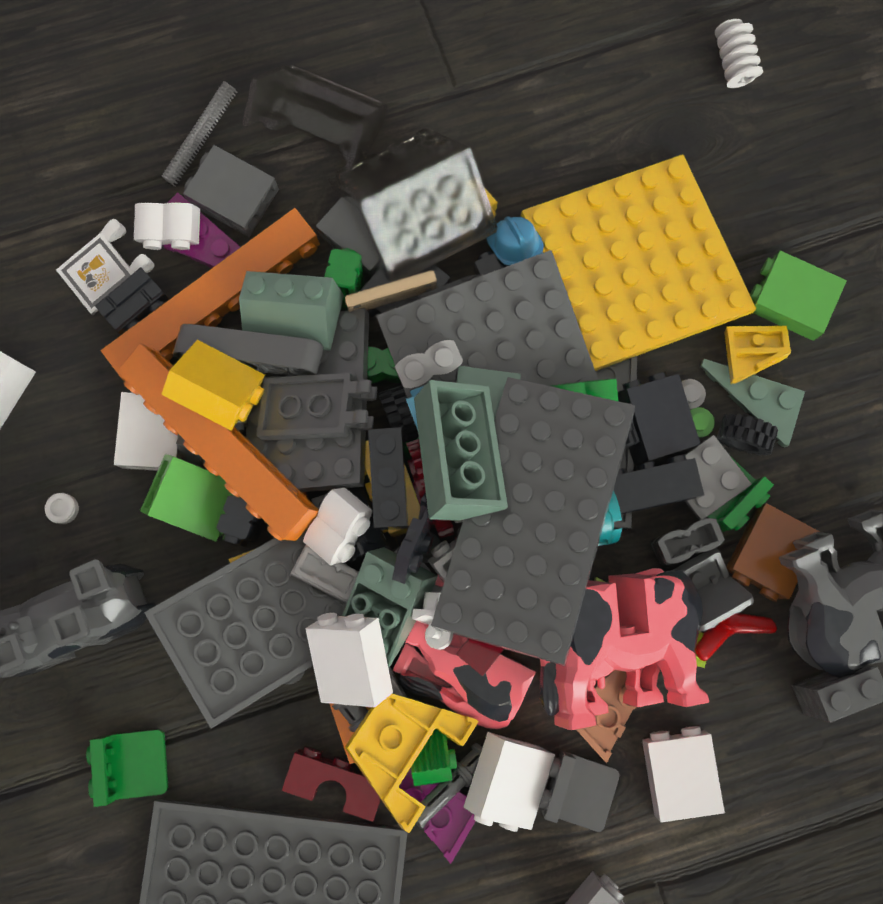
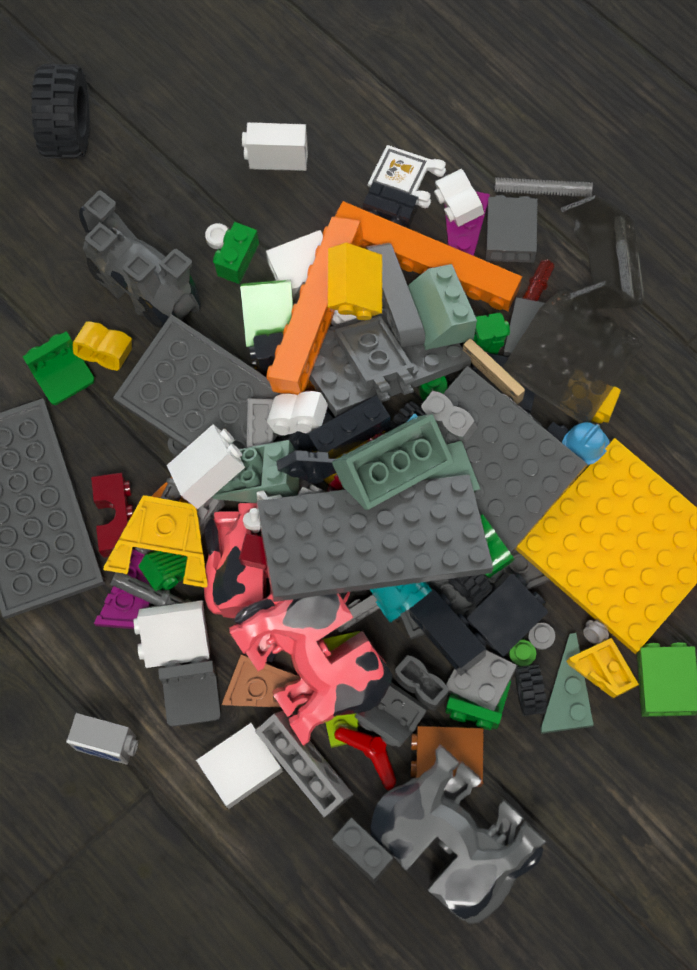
camera: 65 degrees right, 10 degrees down
none -> yellow brick [73,322,132,371]
none -> green brick [213,222,259,284]
none -> light grey brick [255,711,354,817]
none -> clear red axle [522,259,554,302]
none -> light grey plate [583,620,609,645]

